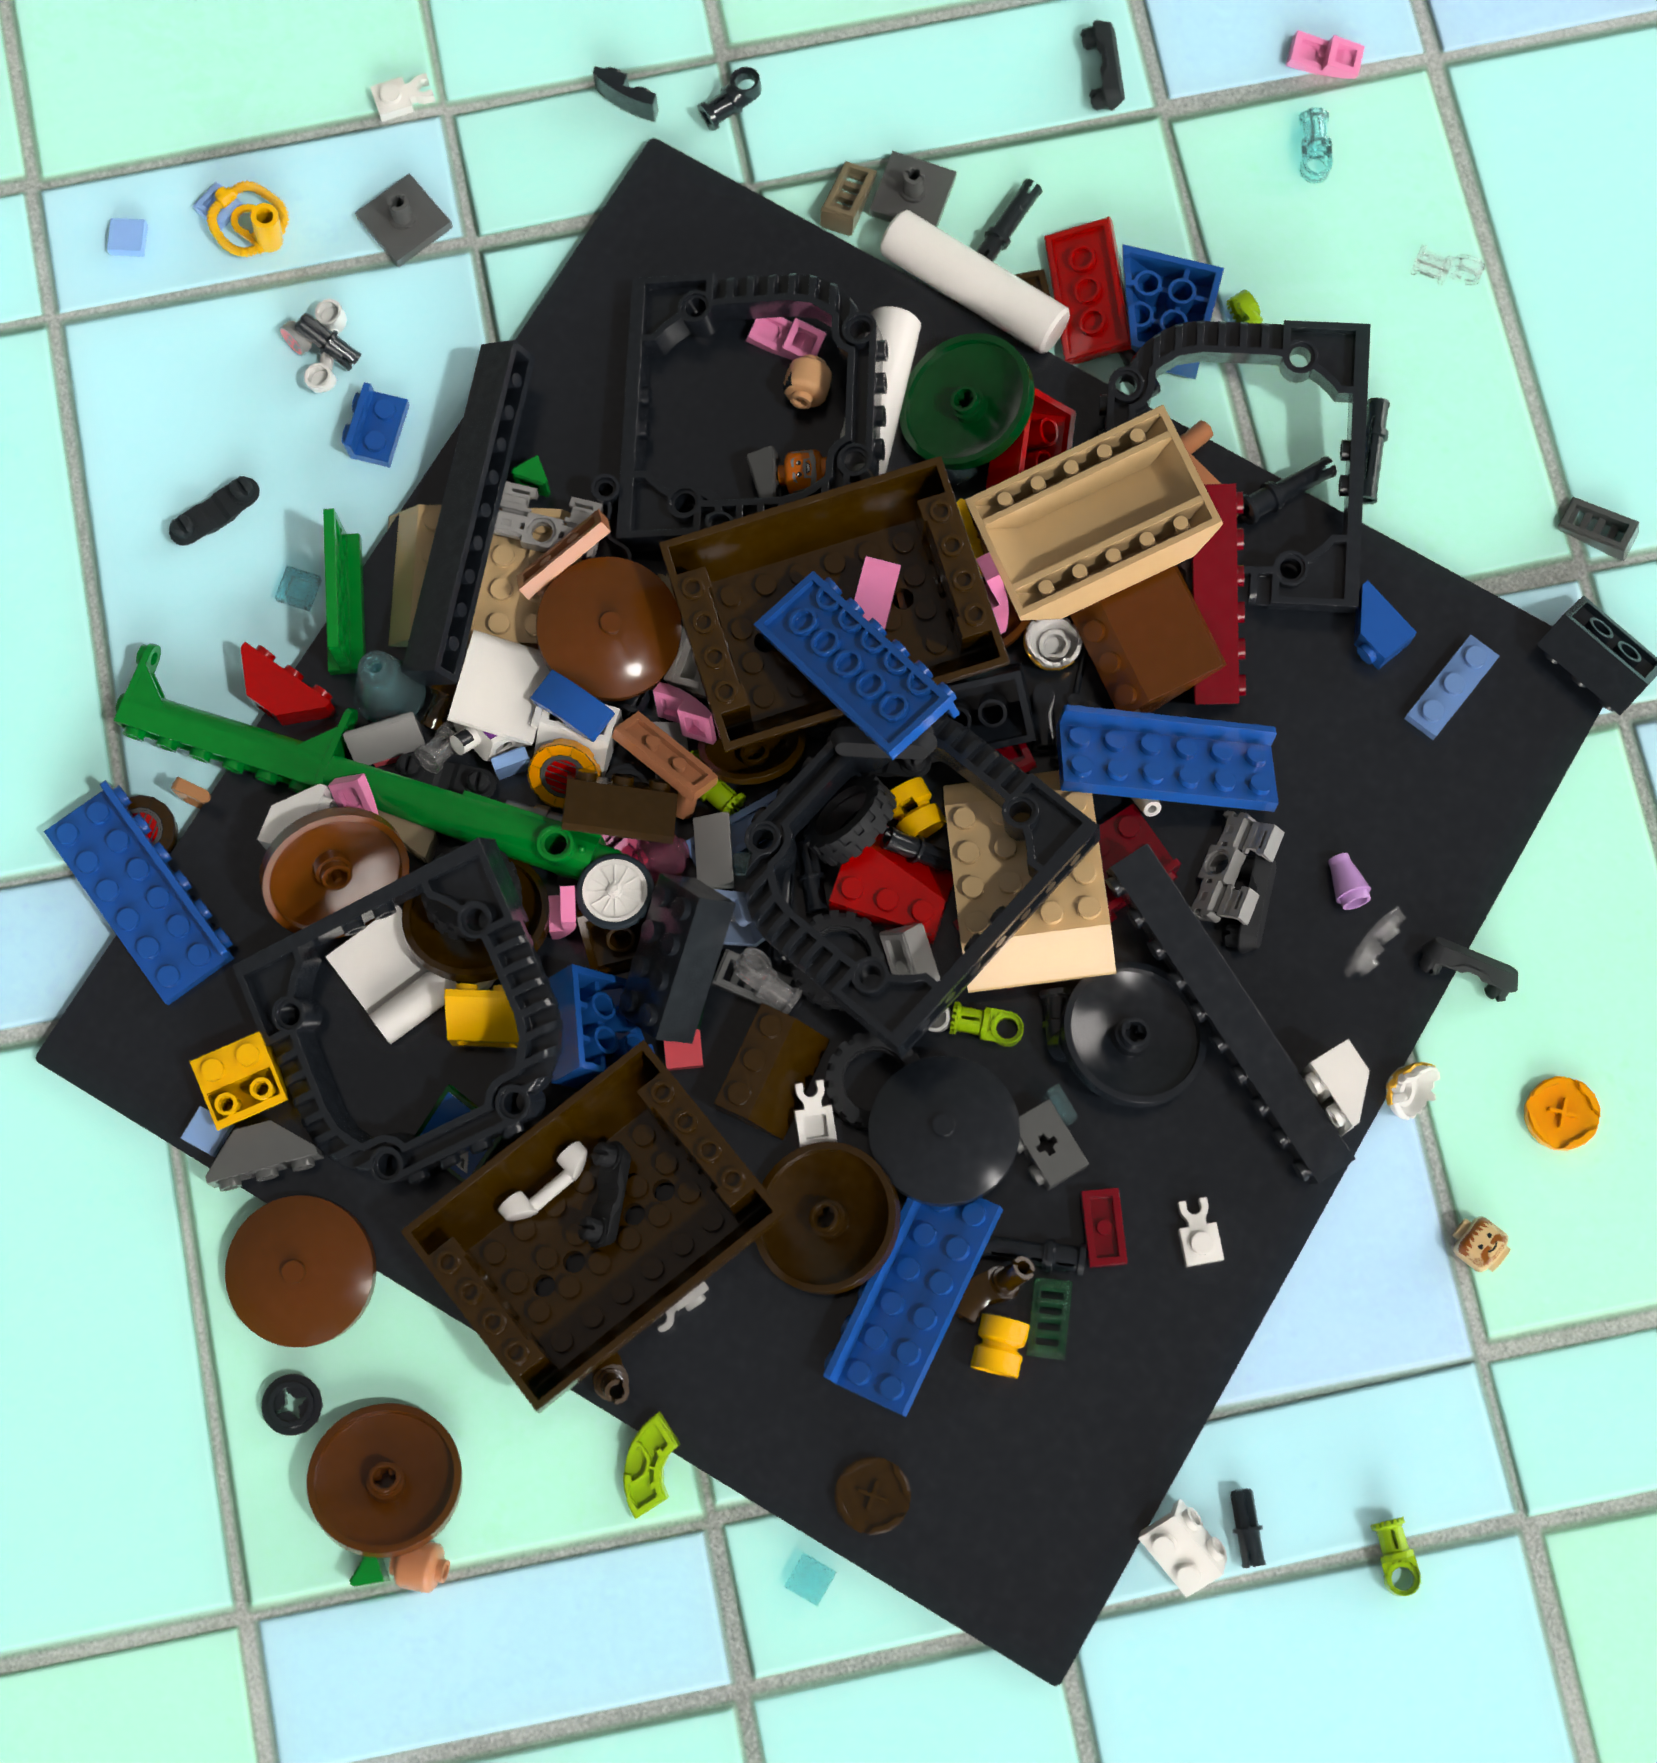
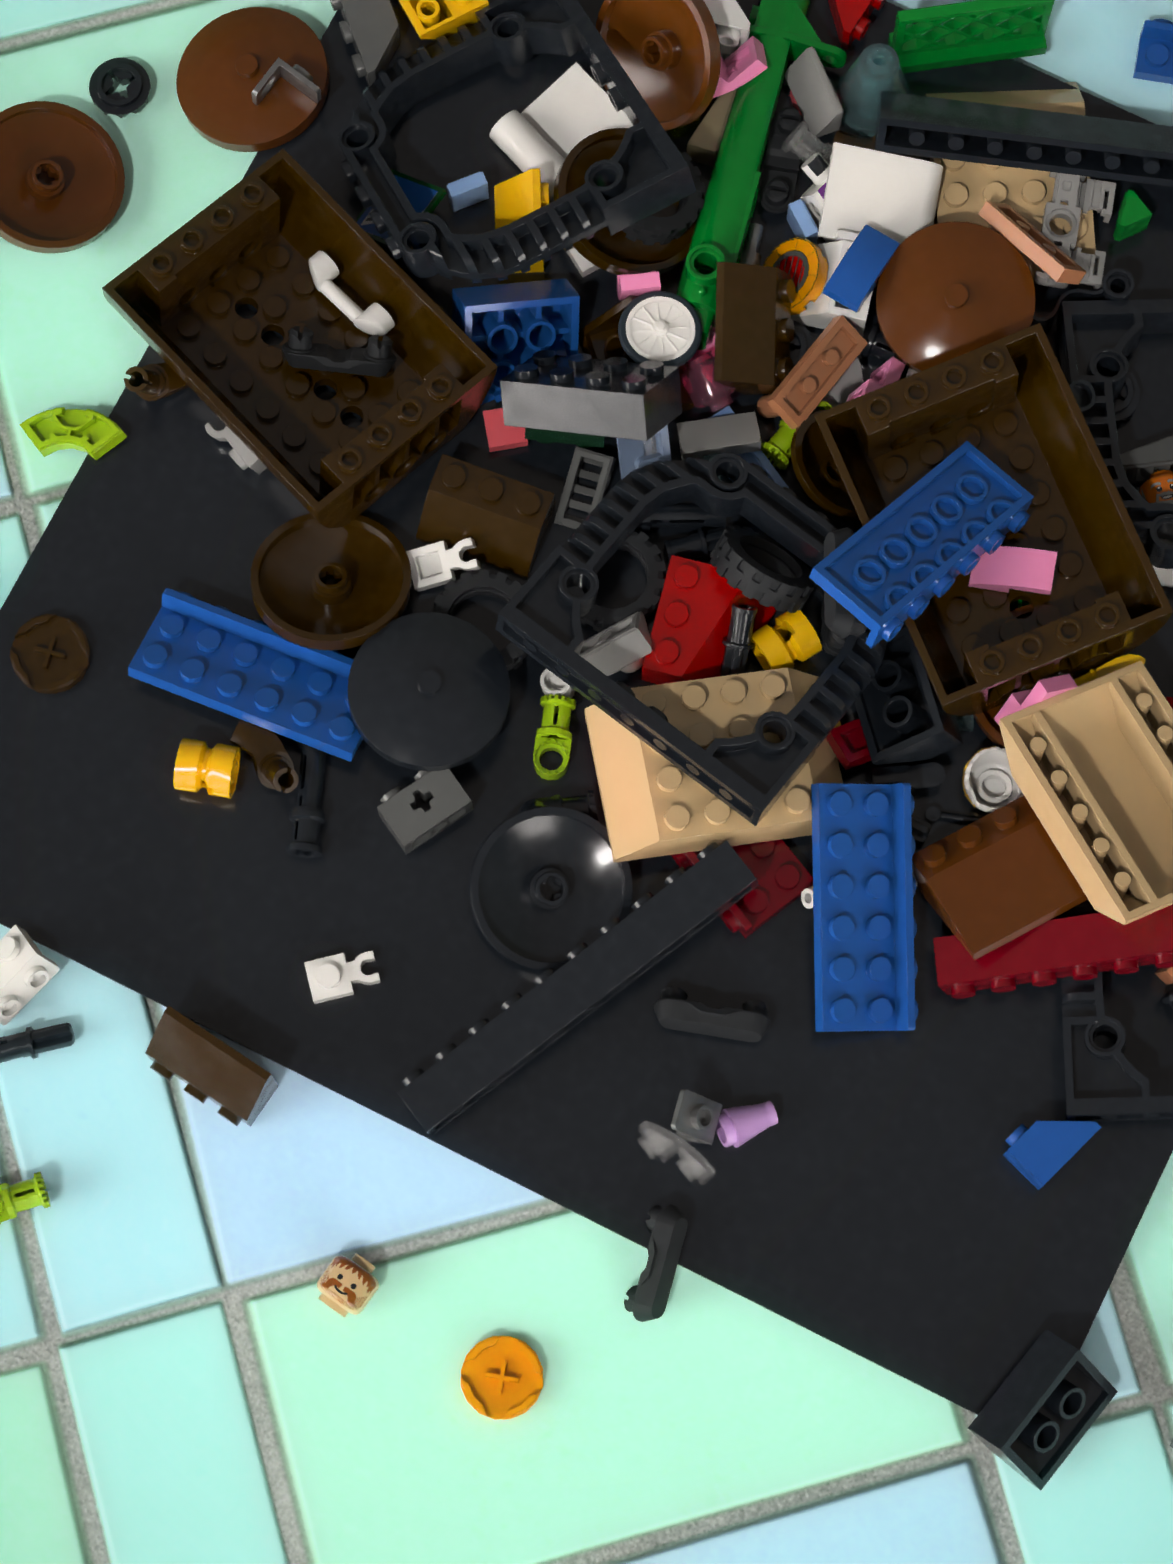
camera: 85 degrees right, 0 degrees up
clear connector [733,947,803,1014] -> none
clear green slope [1026,1278,1073,1360] -> none
clear light blue tile [1044,1084,1078,1126] -> none
dark red plate [1080,1188,1128,1268] -> none
light grey piece [1190,811,1285,925] -> none
white slope [1300,1039,1370,1136] -> none
white hair [1385,1062,1441,1120] -> none
medium blue plate [1404,635,1499,740] -> none
none -> dark brown slope [145,1006,278,1127]
none -> flat silver bracket [252,57,321,105]
none -> light blue tile [446,171,489,212]
none -> flat silver bracket [671,1089,722,1145]

